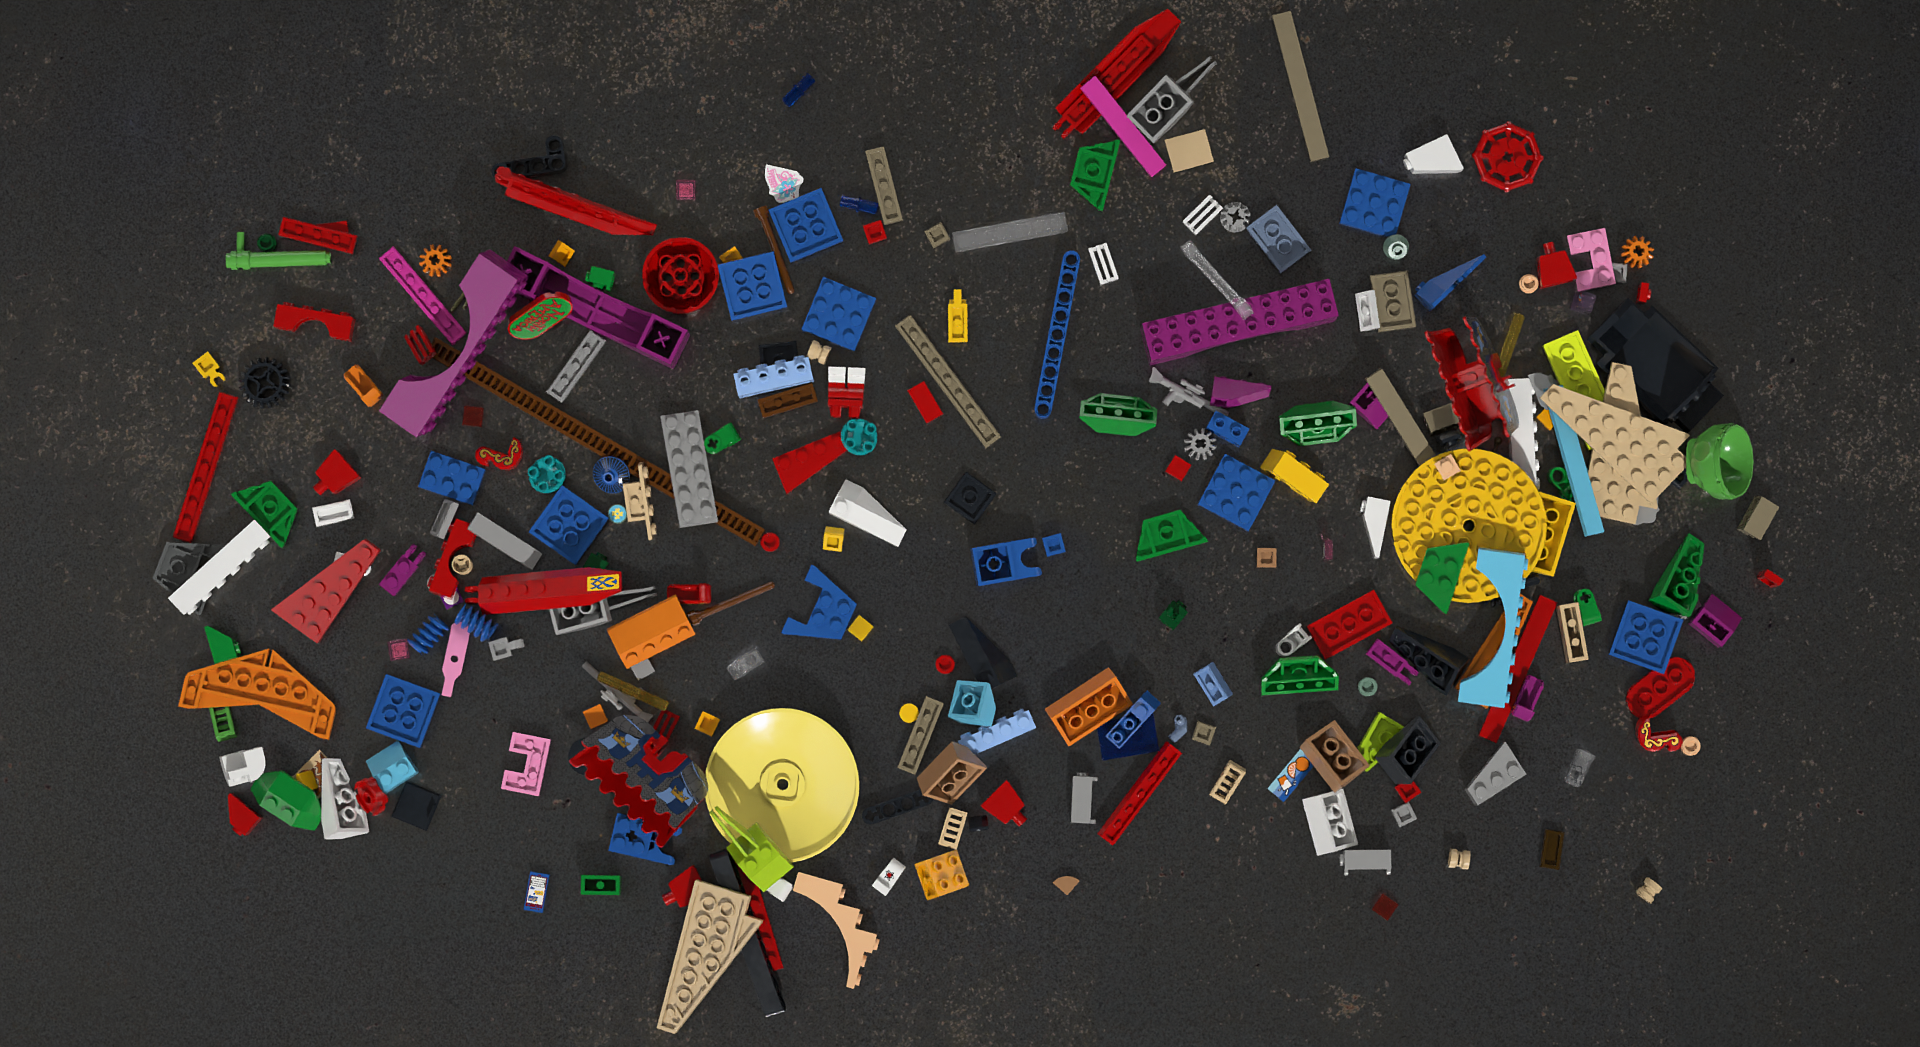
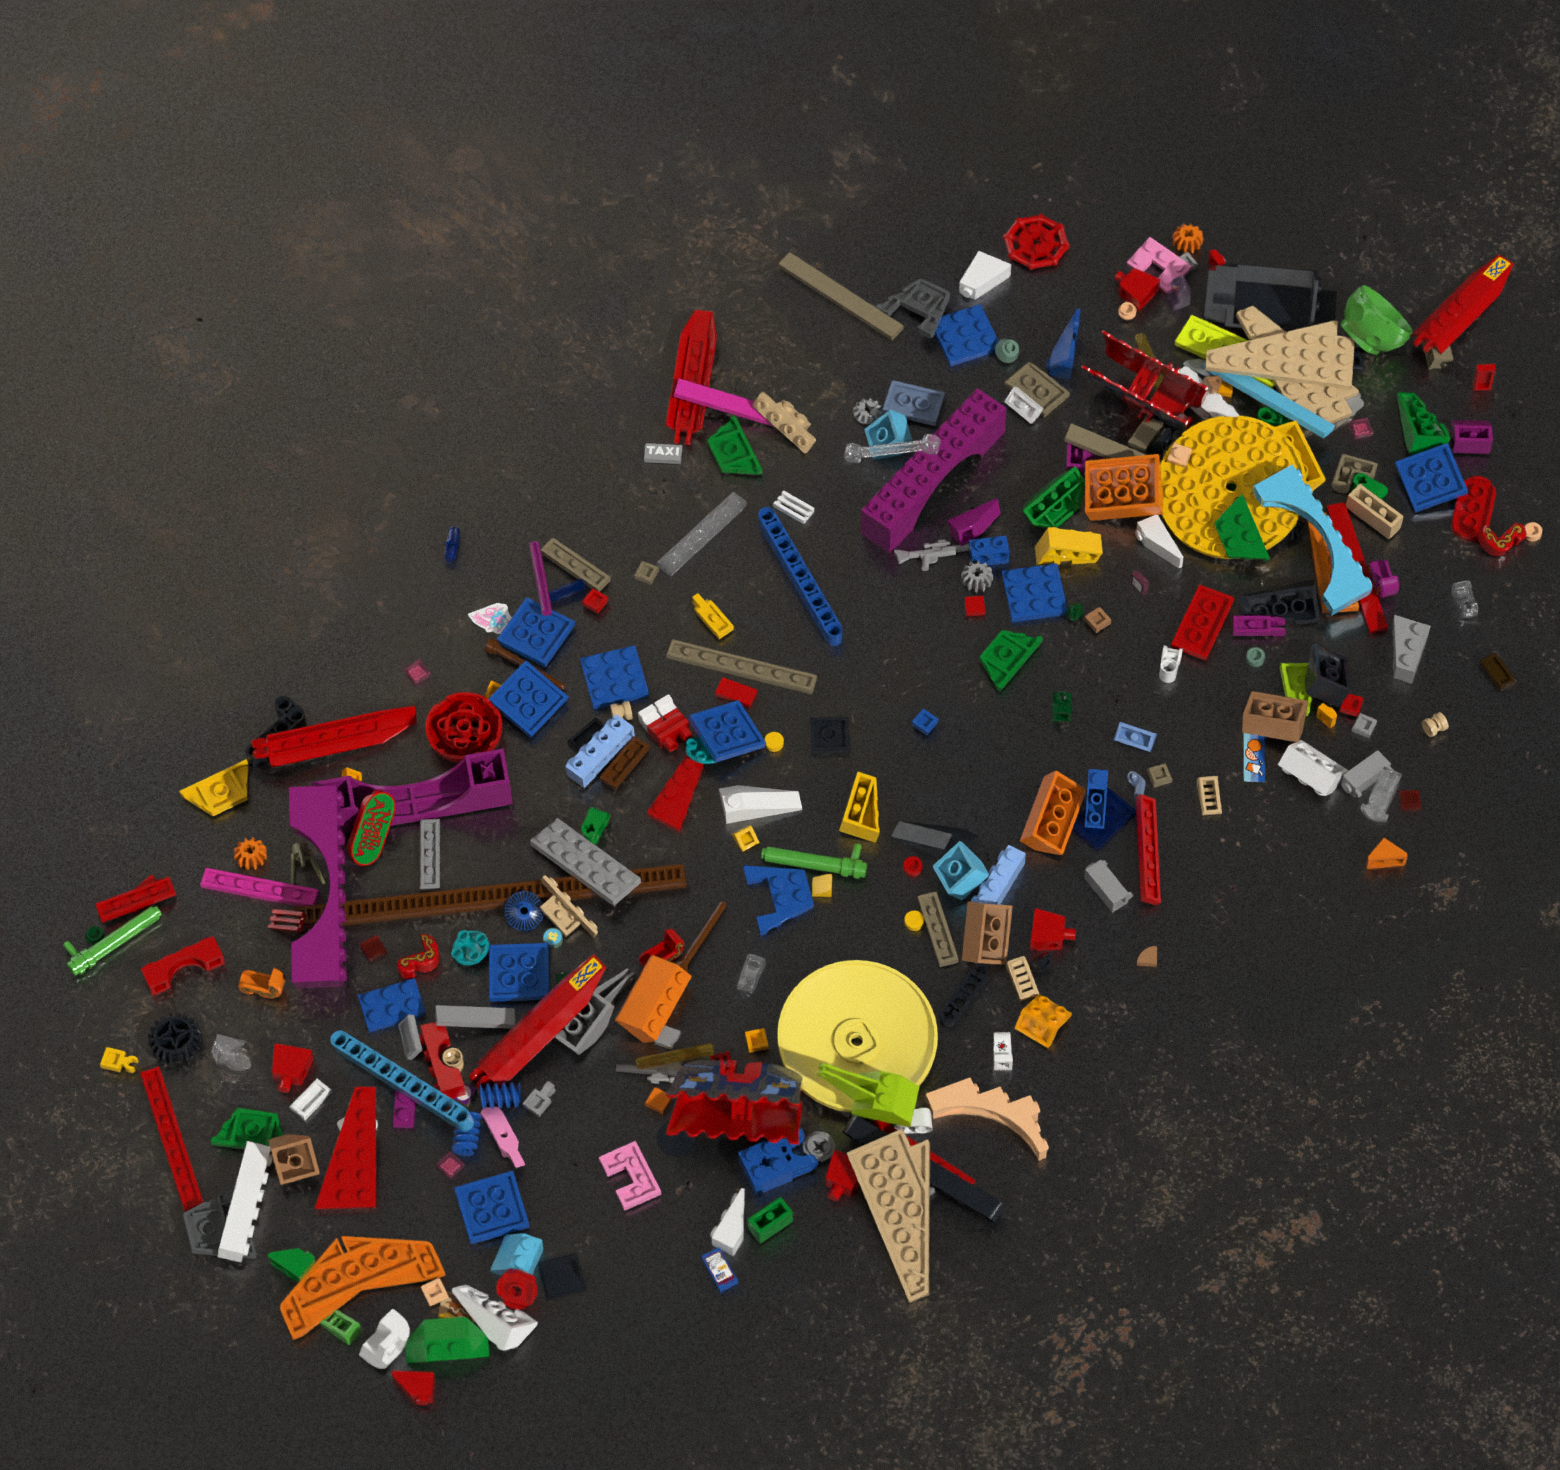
camera: 35 degrees left, 25 degrees down
green brick [585,266,616,292] -> none
red tile [760,532,780,552] -> none
blue brick [970,538,1042,586] -> none
green wedge [1079,393,1157,436] -> none
light grey slope [1127,56,1217,143] -> none
tan sticker [1165,129,1214,172] -> none
white tile [1183,195,1223,235] -> none
green wedge [1261,655,1339,695] -> none
none -> yellow wing [179,759,249,816]
none -> clear piece [211,1034,251,1071]
none -> medium nougat slope [268,1134,320,1185]
none -> dark azure beam [330,1031,474,1131]
none -> light nougat plate [421,1278,449,1307]
none -> magenta axle [529,541,552,616]
none -> light grey tile [644,443,682,464]
none -> blue plate [688,700,766,763]
none -> white slope [710,1188,745,1256]
none -> tan bracket [752,392,816,453]
none -> bright green cylinder [761,843,867,879]
none -> yellow tile [765,732,784,752]
none -> light grey gear [803,1132,835,1163]
none -> yellow wedge [839,772,880,843]
none -> medium azure slope [864,410,914,460]
none -> dark grey wing [875,278,950,339]
none -> dark green plate [1066,603,1083,621]
none -> orange slope [1085,454,1163,521]
none -> medium nougat tile [1202,376,1222,394]
none -> light orange plate [1316,703,1337,728]
none -> dark tan brick [1332,454,1378,493]
none -> clear pink tile [1350,418,1373,440]
none -> clear piece [1360,766,1402,822]
none -> orange slope [1366,838,1407,869]
none -> red hinge [1411,255,1514,354]

